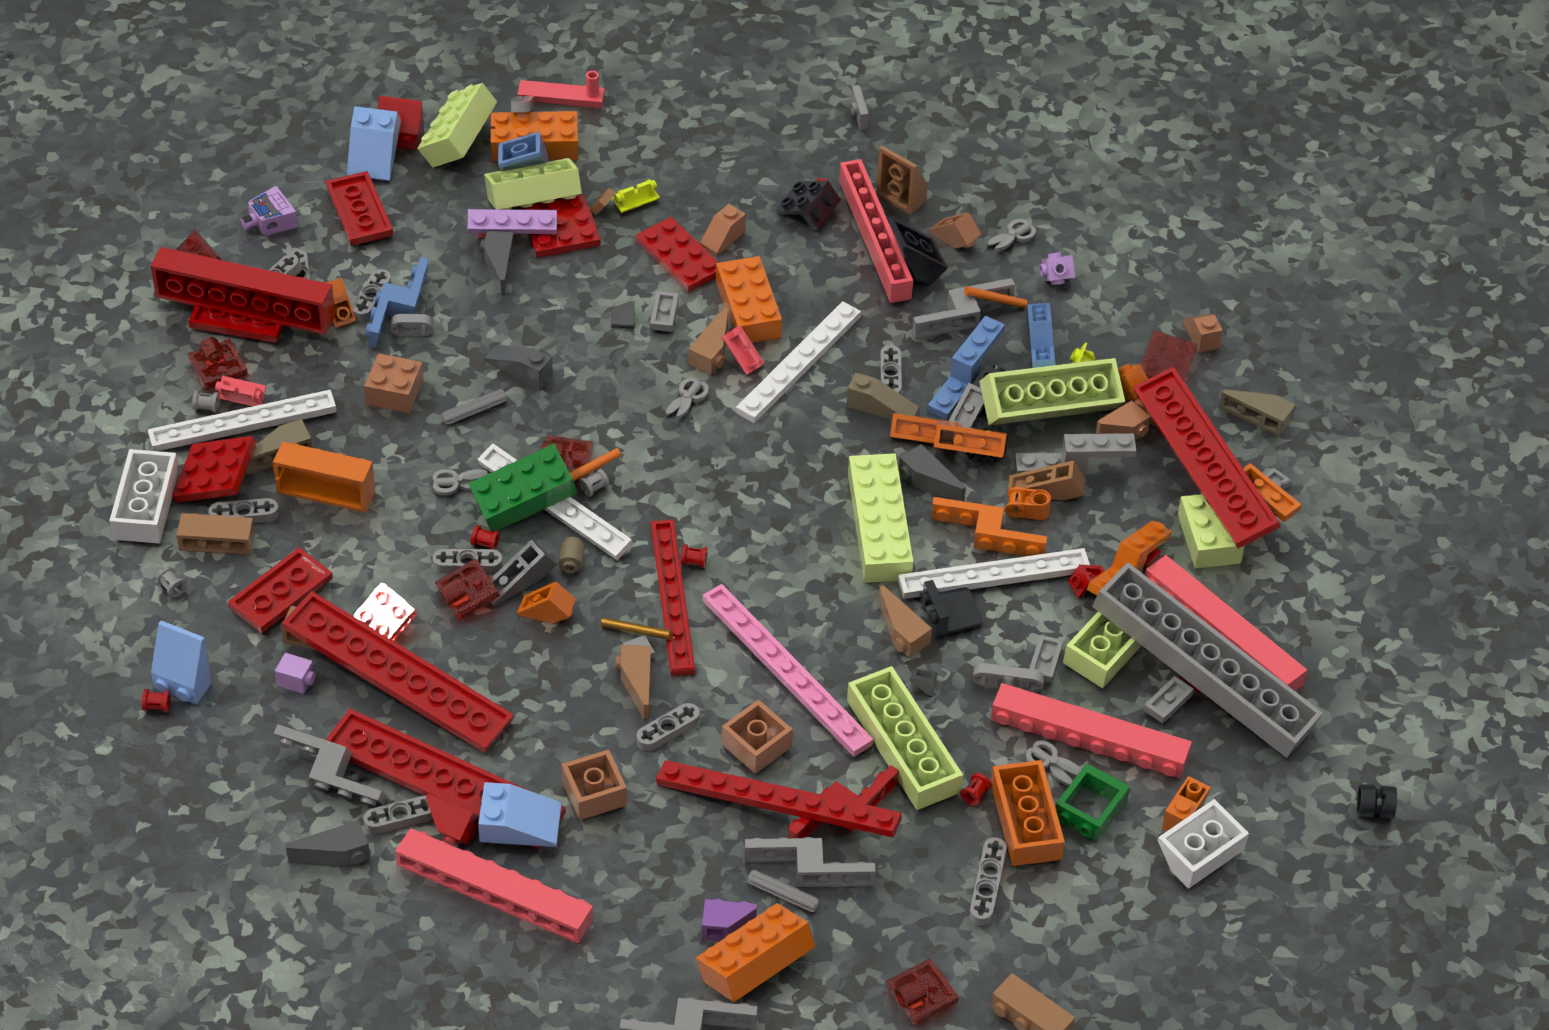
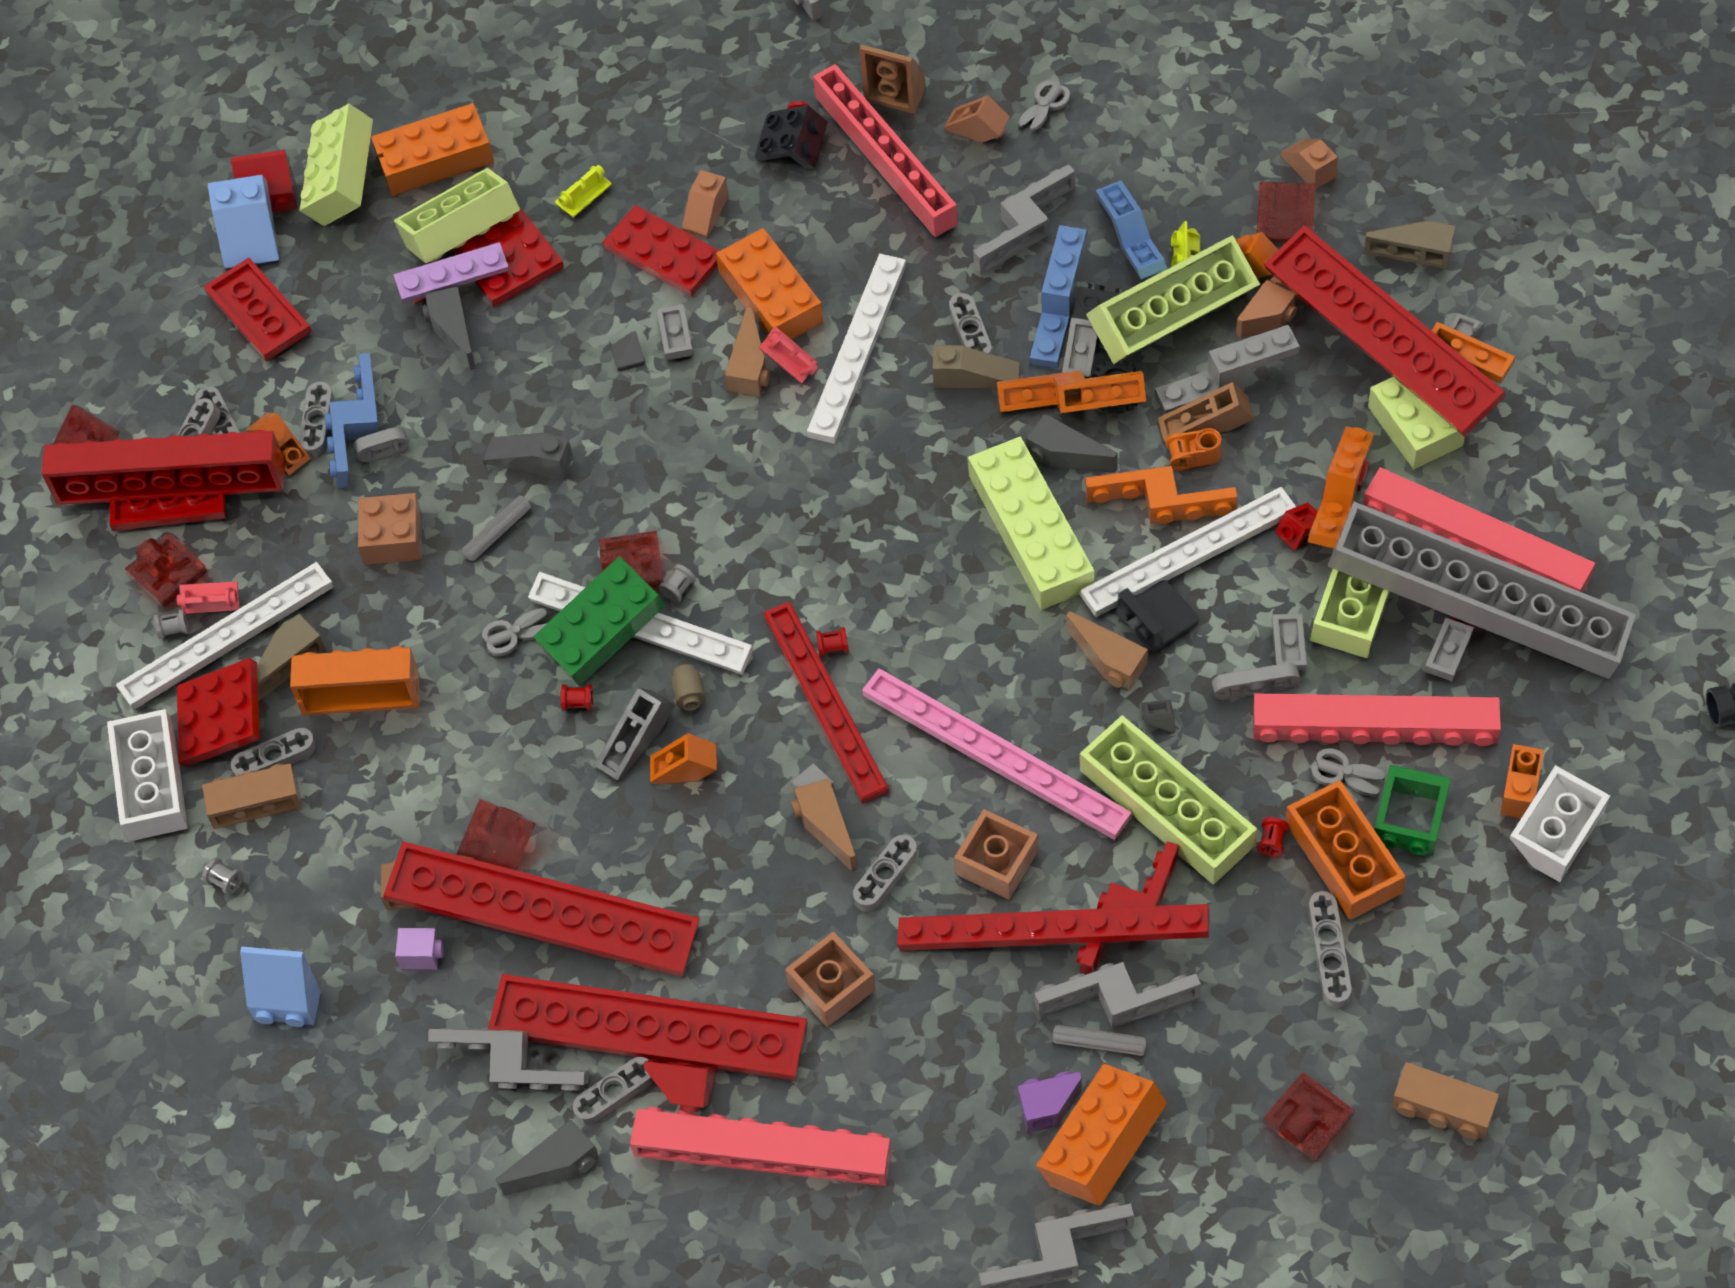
camera: 10 degrees left, 10 degrees up
red bush [142,689,171,713] -> none
red plate [228,547,333,634] -> none
lavender torso [240,186,298,236] -> none
light grey beam [432,549,503,574] -> none
clear red plate [434,559,500,620] -> none
light blue slope [479,782,562,847] -> none
medium blue slope [498,132,548,171] -> none
light grey beam [511,96,534,112] -> none
coral piece [517,71,605,108] -> none
orange bar [570,448,622,481] -> none
medium nougat tile [590,188,616,216] -> none
pearl gold bar [601,617,672,640] -> none
light grey piece [666,378,709,418] -> none
black slope [887,216,948,286] -> none
orange bar [964,286,1027,308] -> none
lavender brick [1039,252,1075,285] -> none

